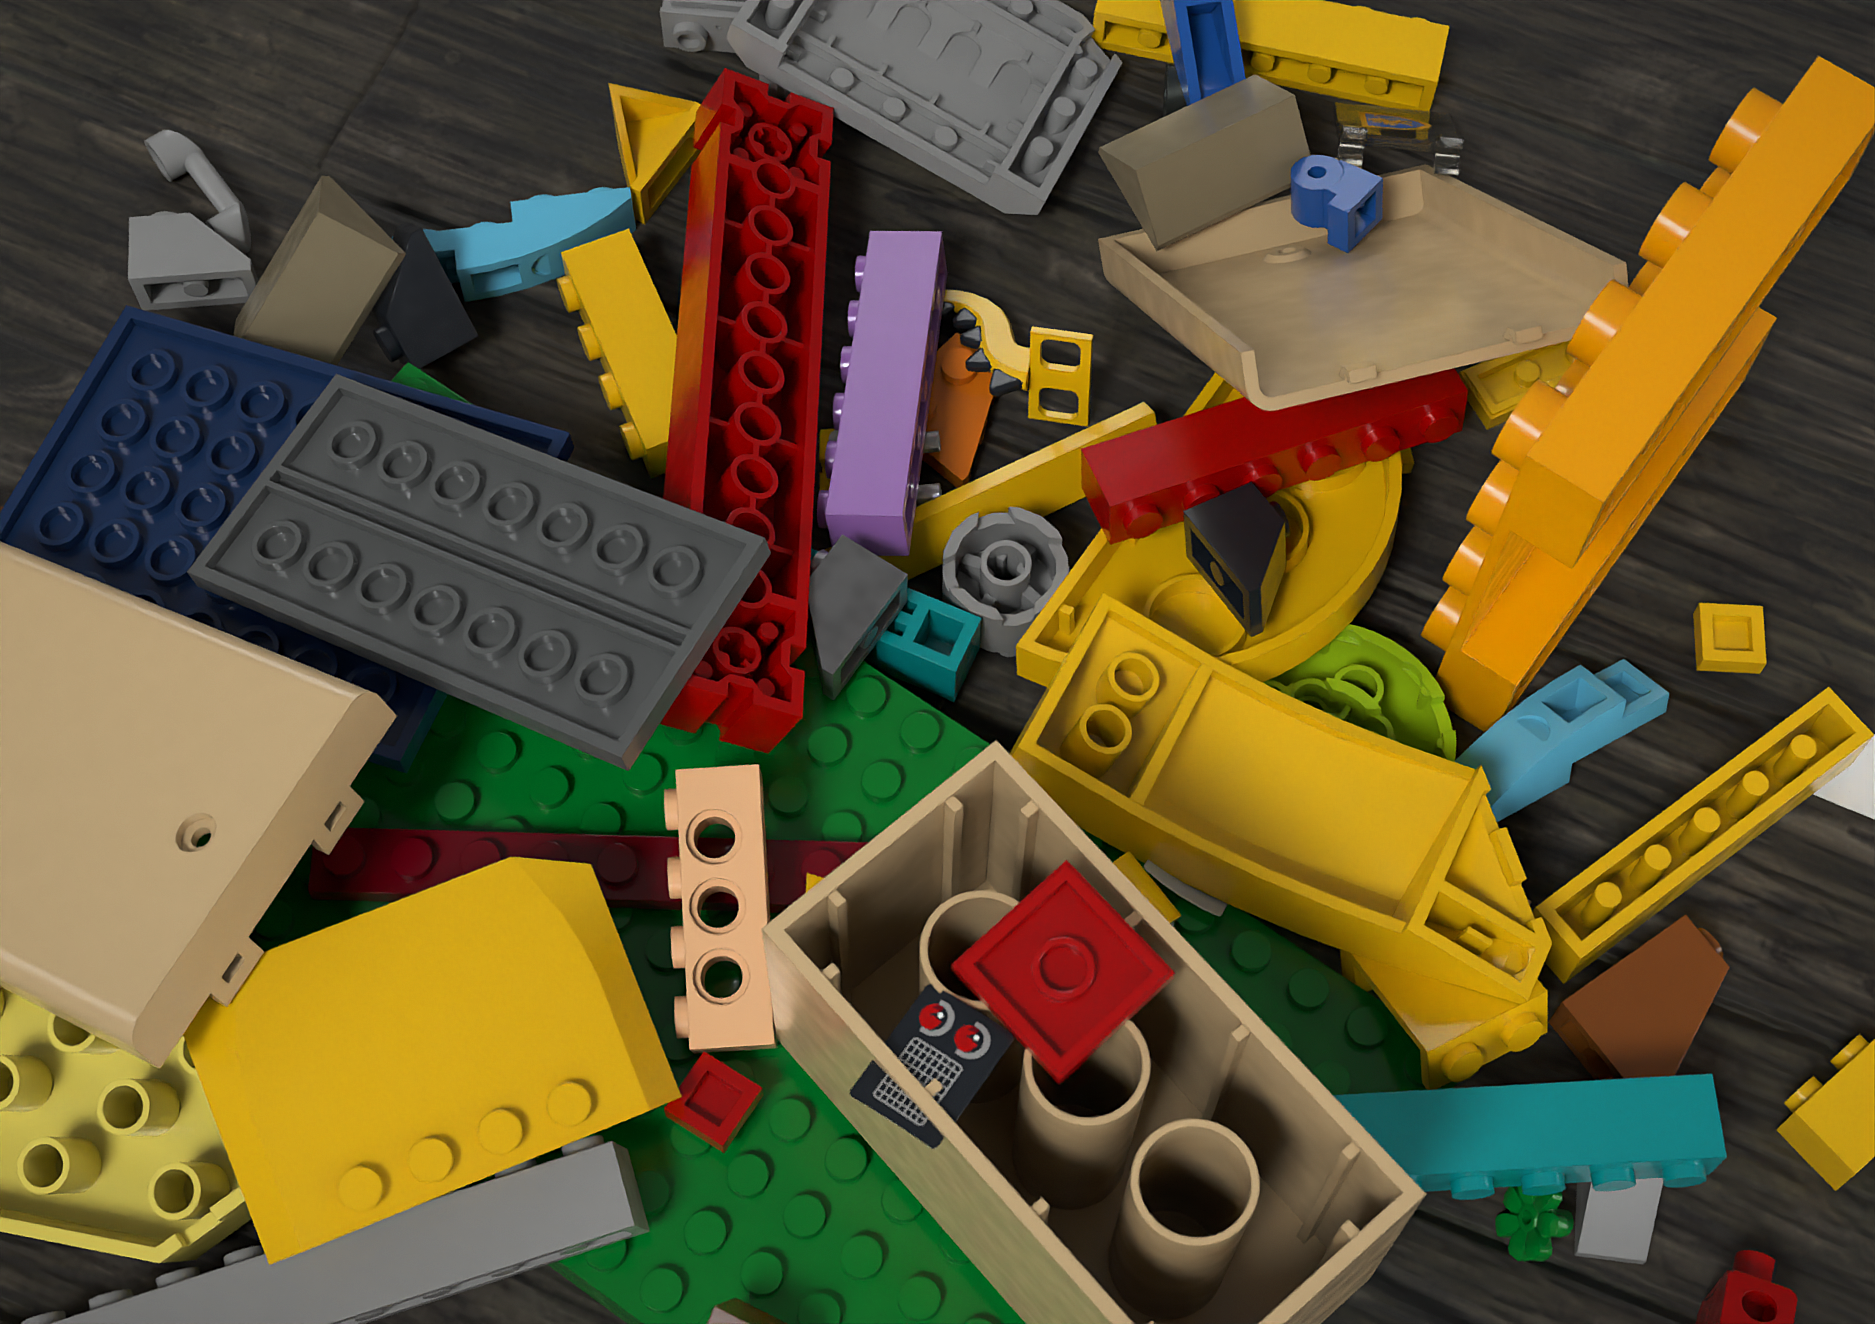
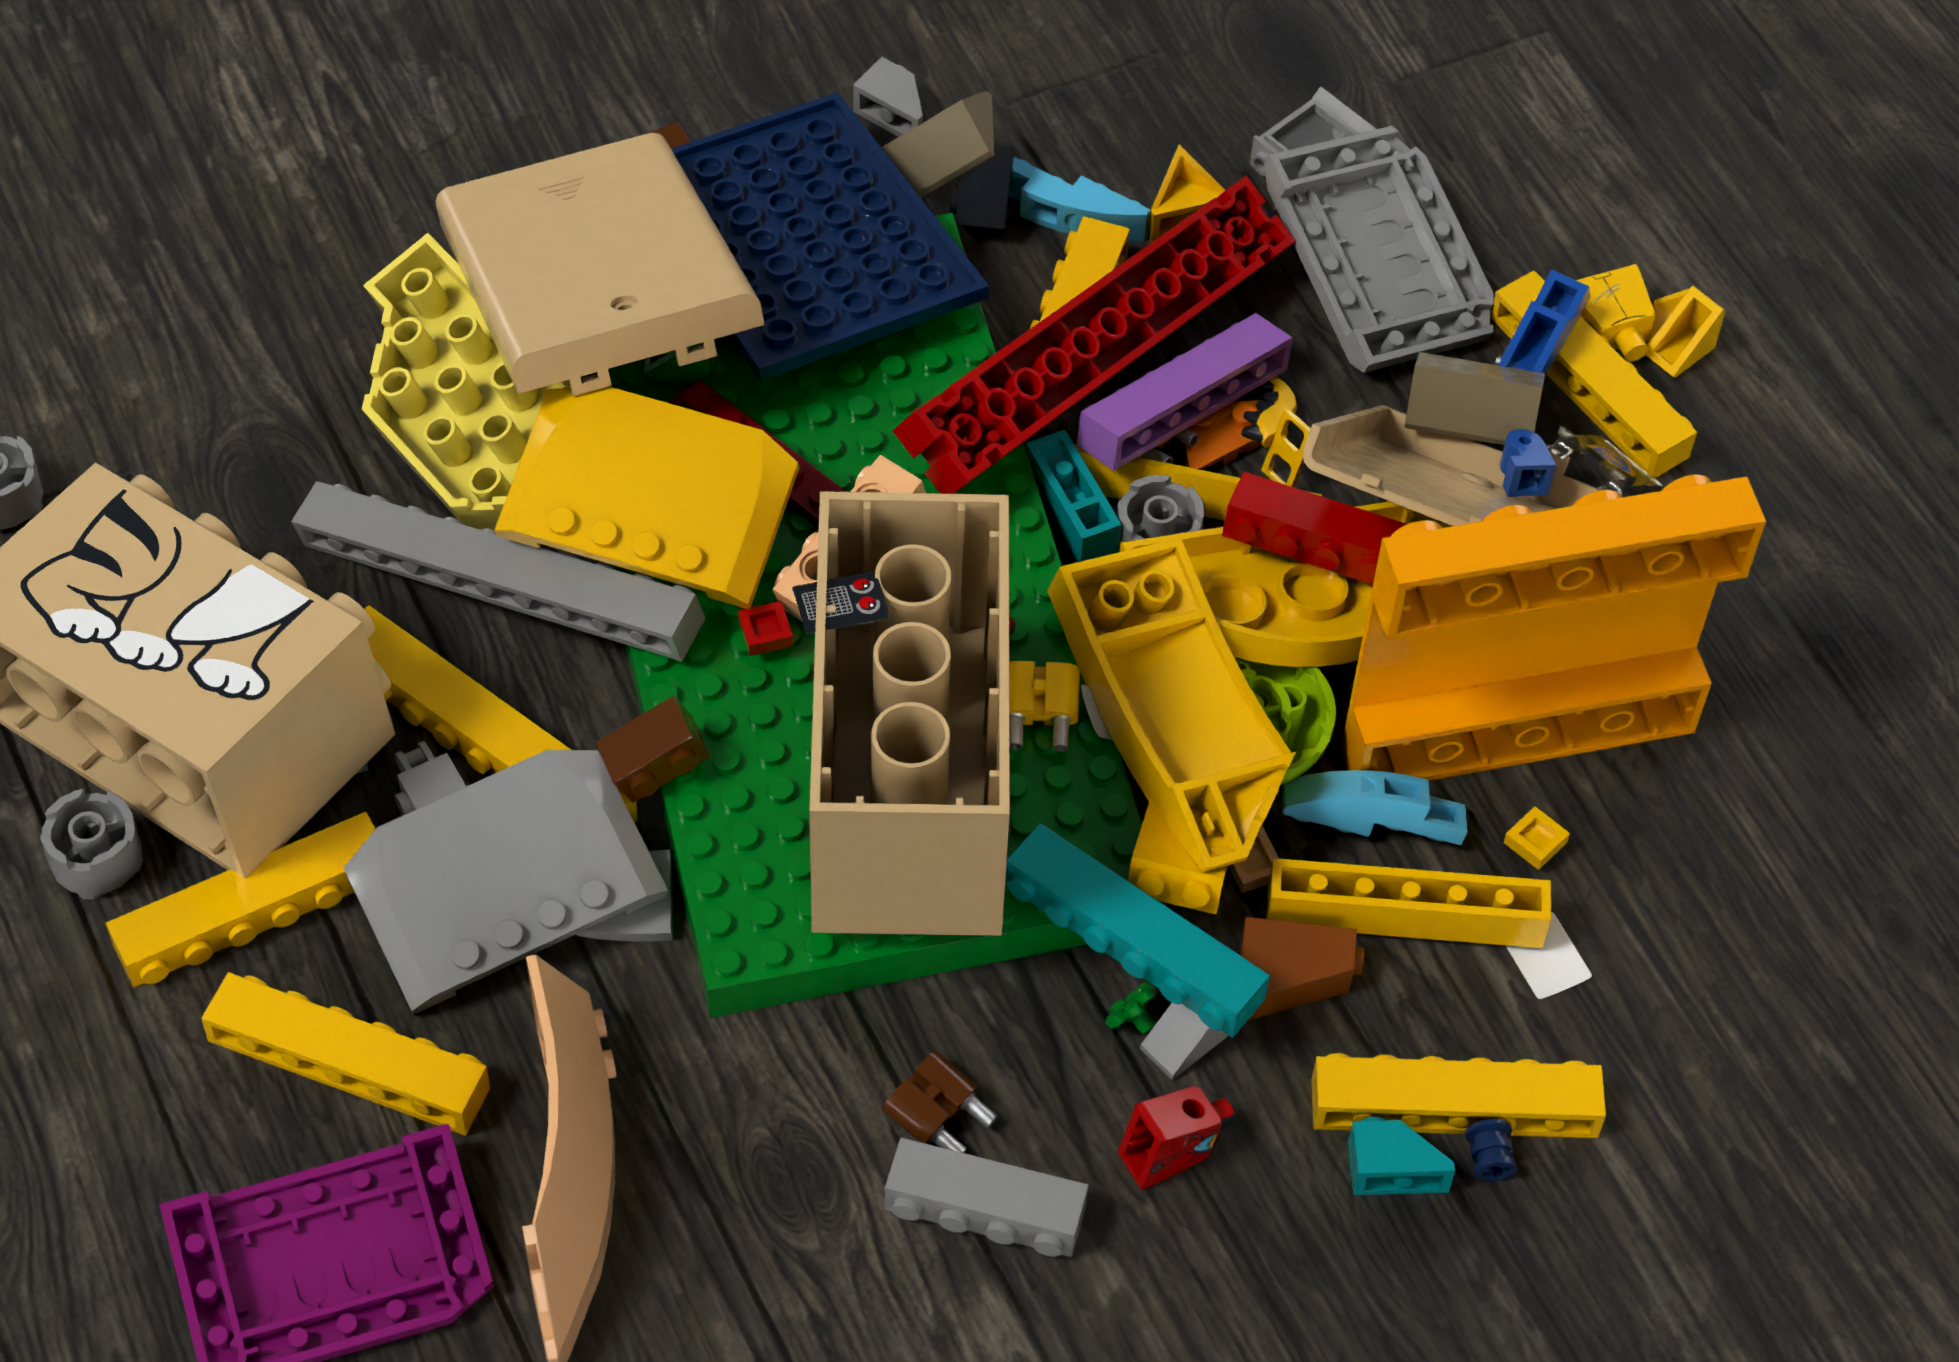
camera: 40 degrees right, 10 degrees down
light grey bar [144,130,251,255] -> none
dark grey plate [187,374,771,771] -> none
flat silver slope [808,534,908,700] -> none
red tile [951,860,1175,1085] -> none
black slope [1183,482,1290,637] -> none

